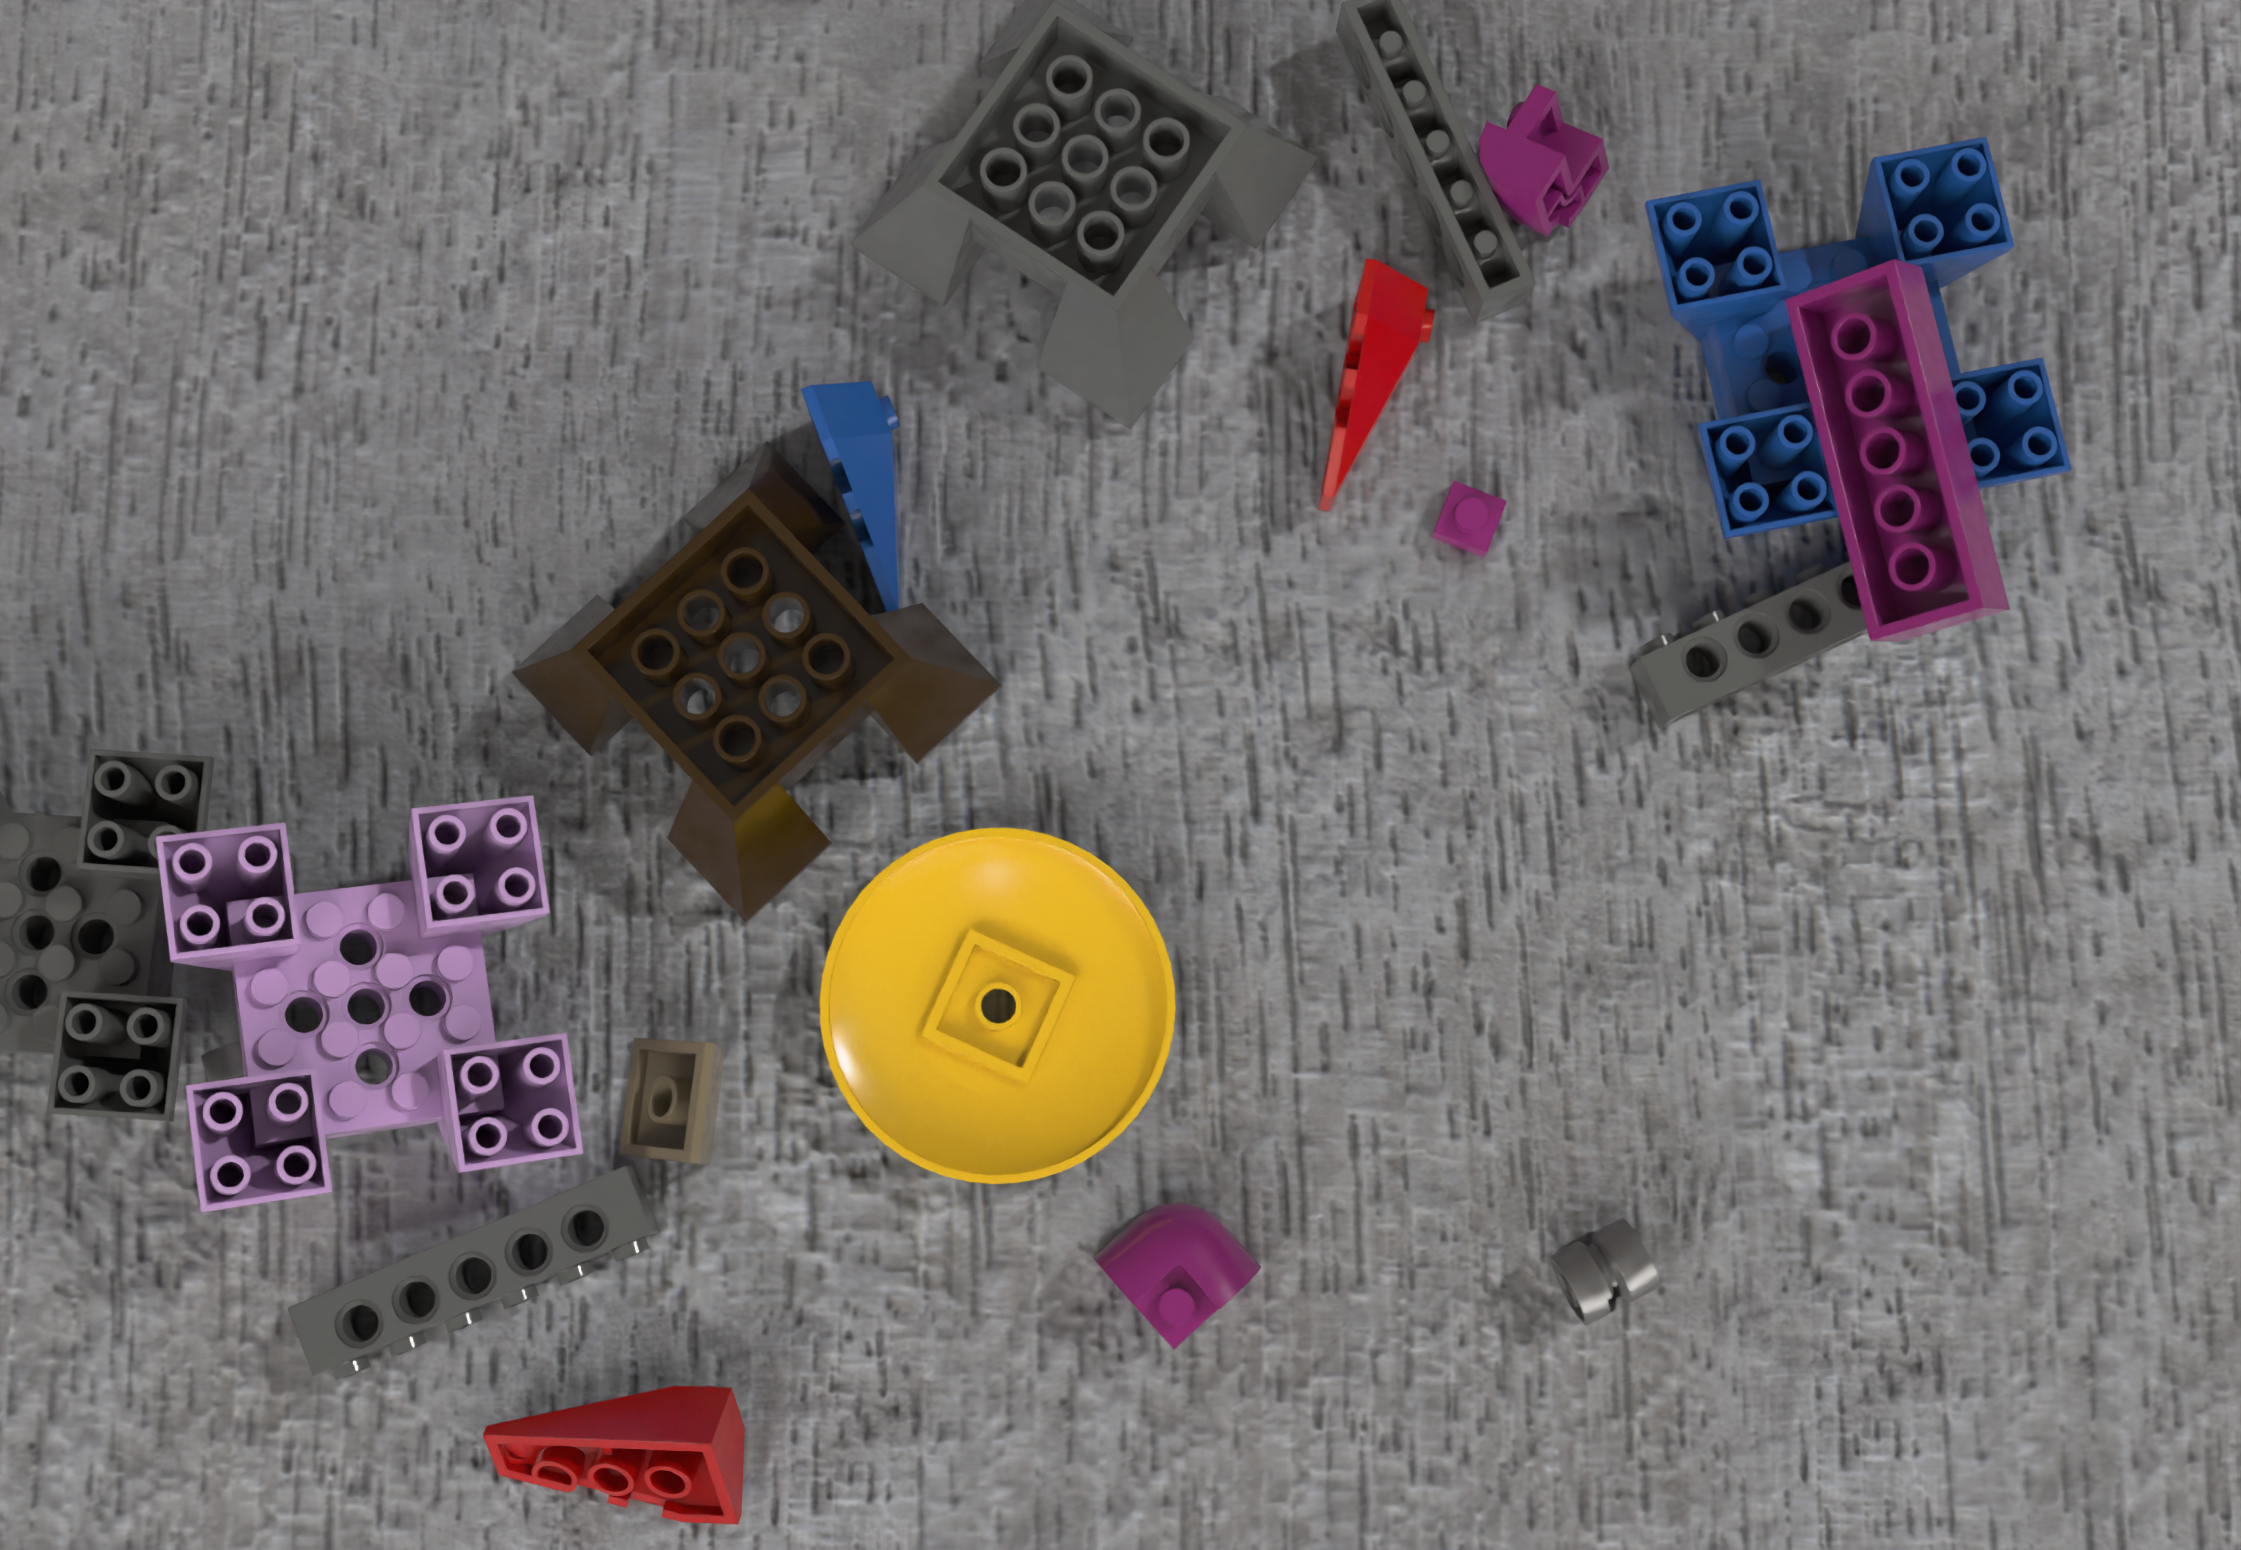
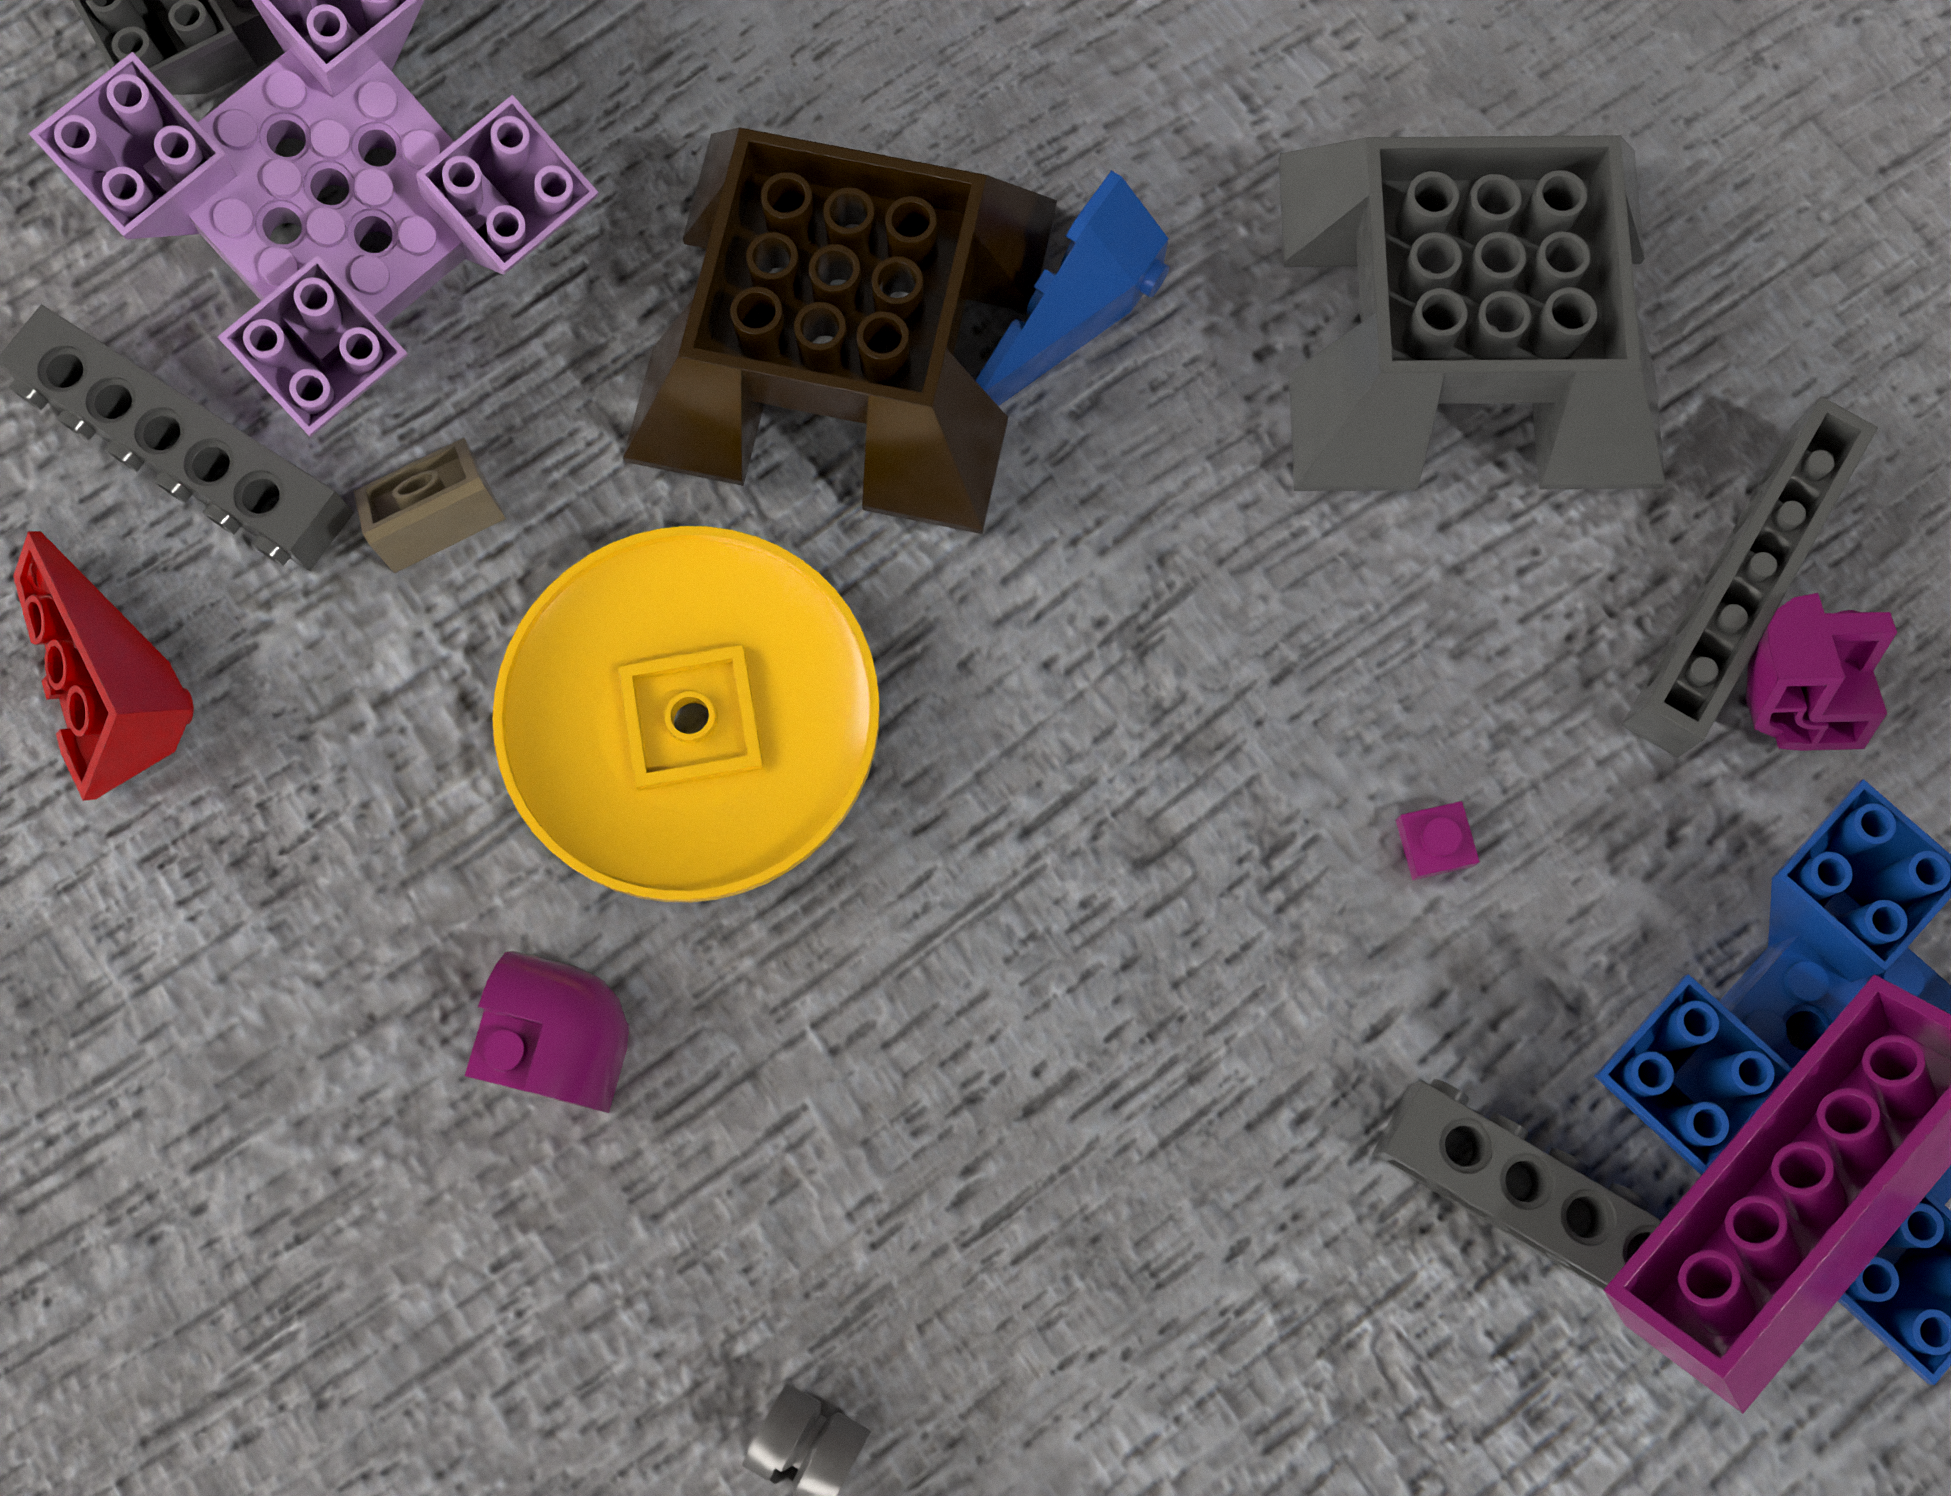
camera: 60 degrees right, 5 degrees down
red wedge [1318,258,1435,511] -> none

